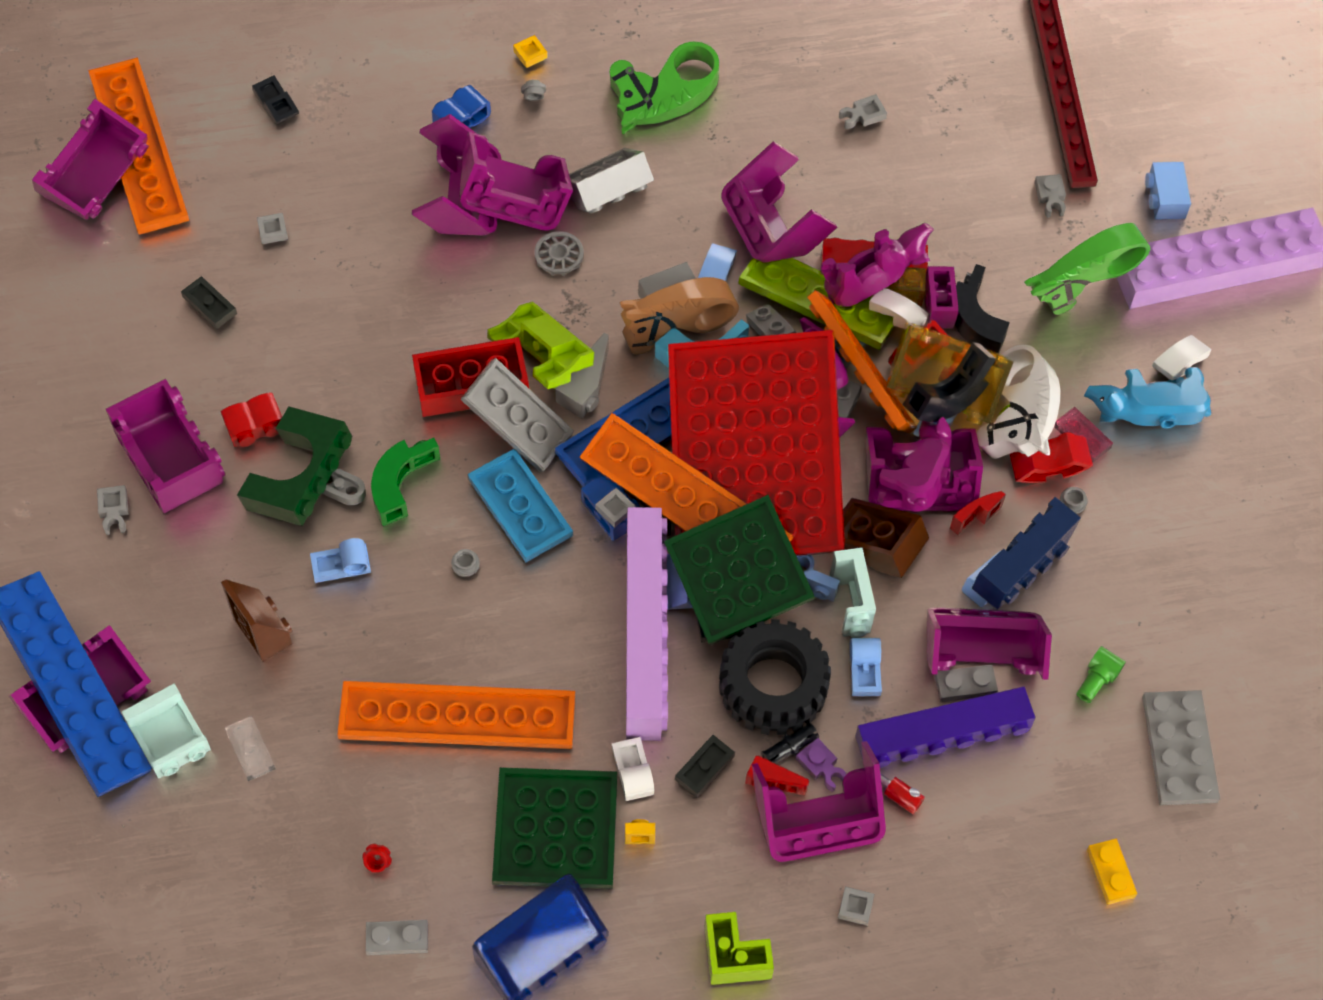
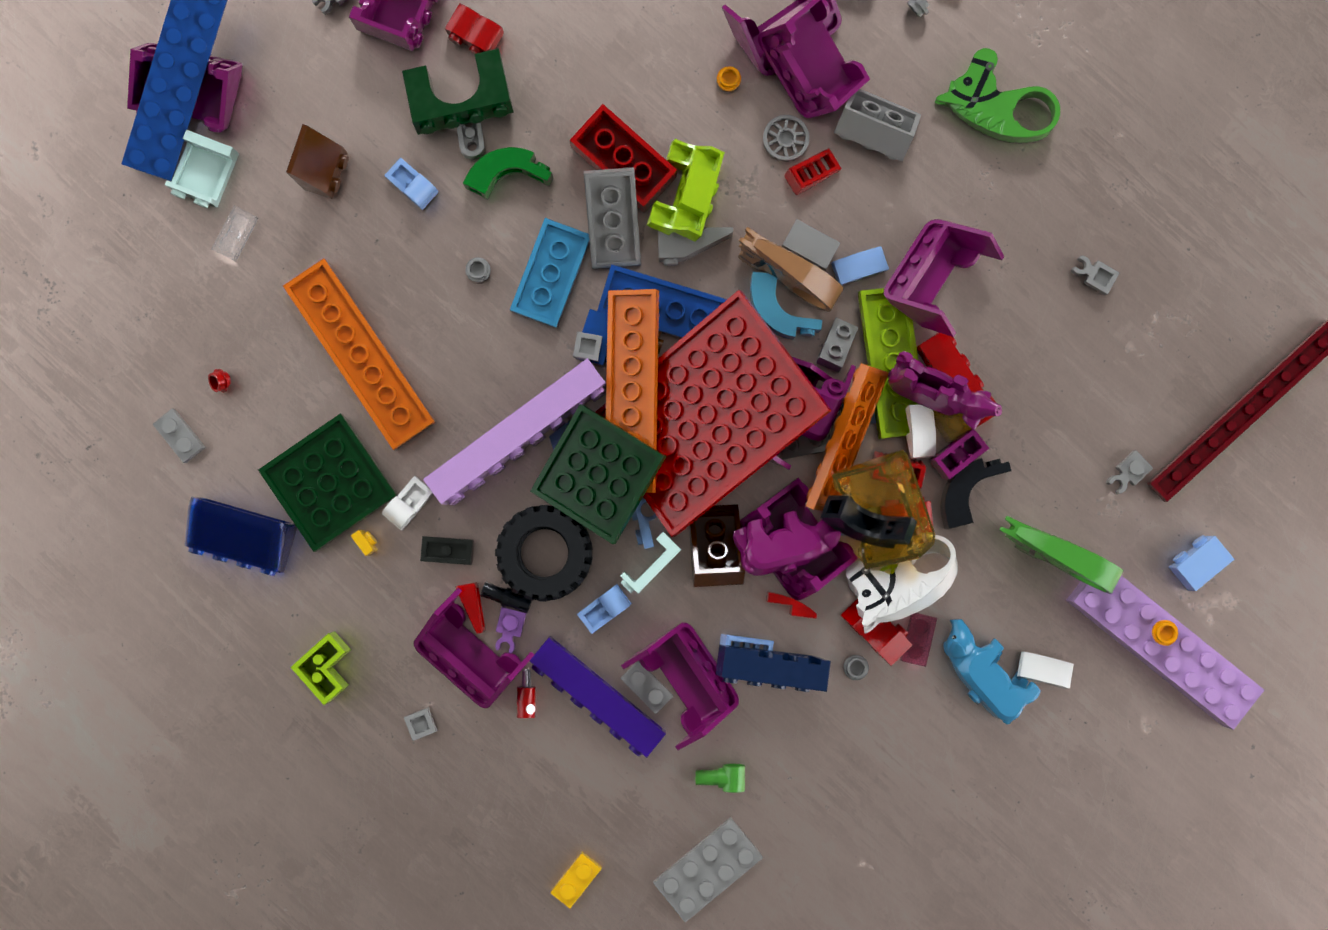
camera: 55 degrees right, 25 degrees up
none -> light orange plate [717,66,741,92]
none -> red slope [784,148,842,195]
none -> light orange plate [1152,620,1178,646]

